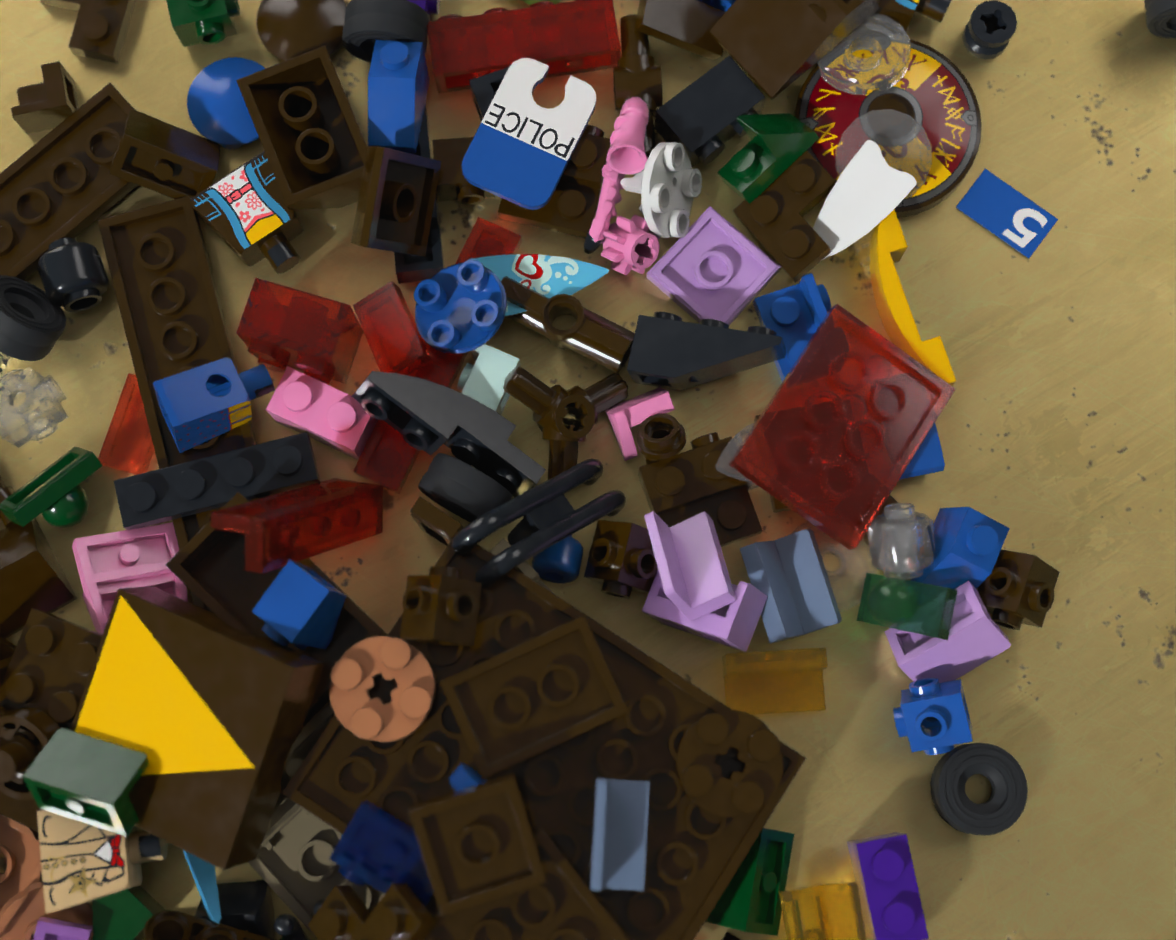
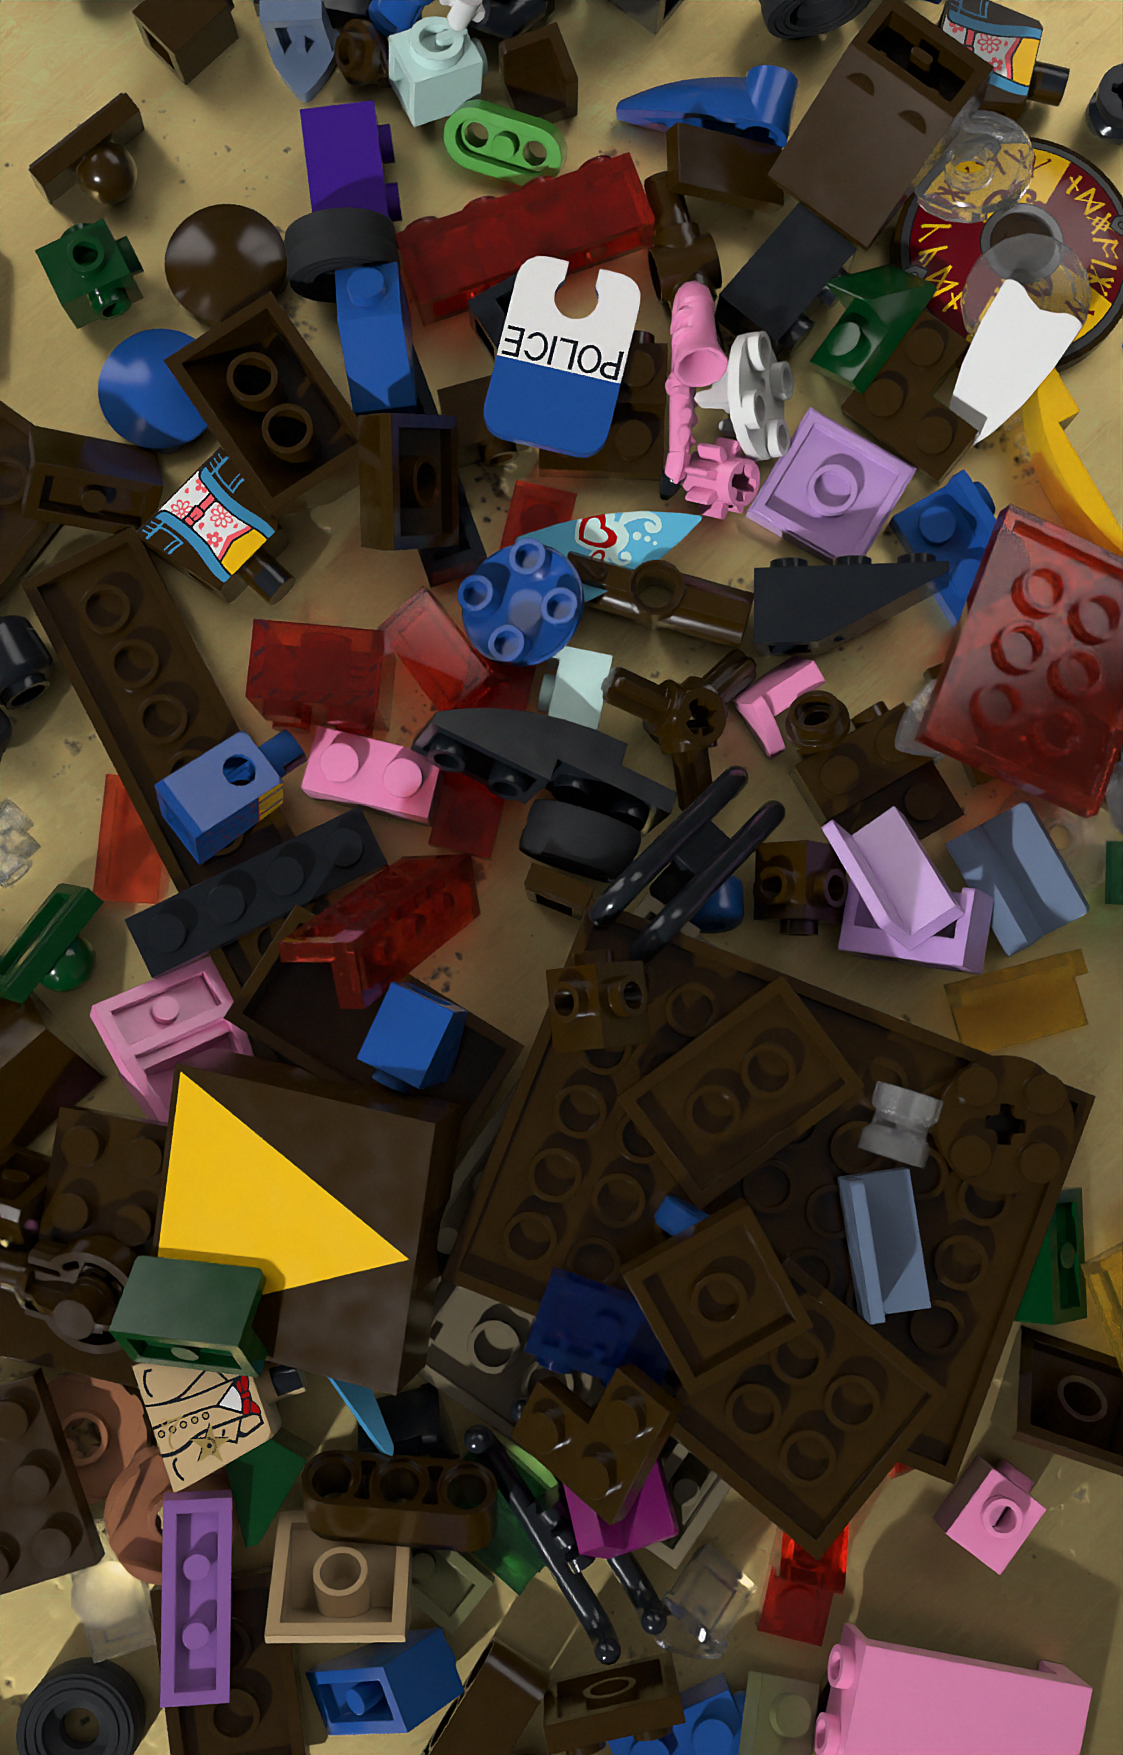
camera: 15 degrees left, 5 degrees up
nougat plate [329,636,437,743] -> none
none -> clear wheel [857,1081,944,1169]

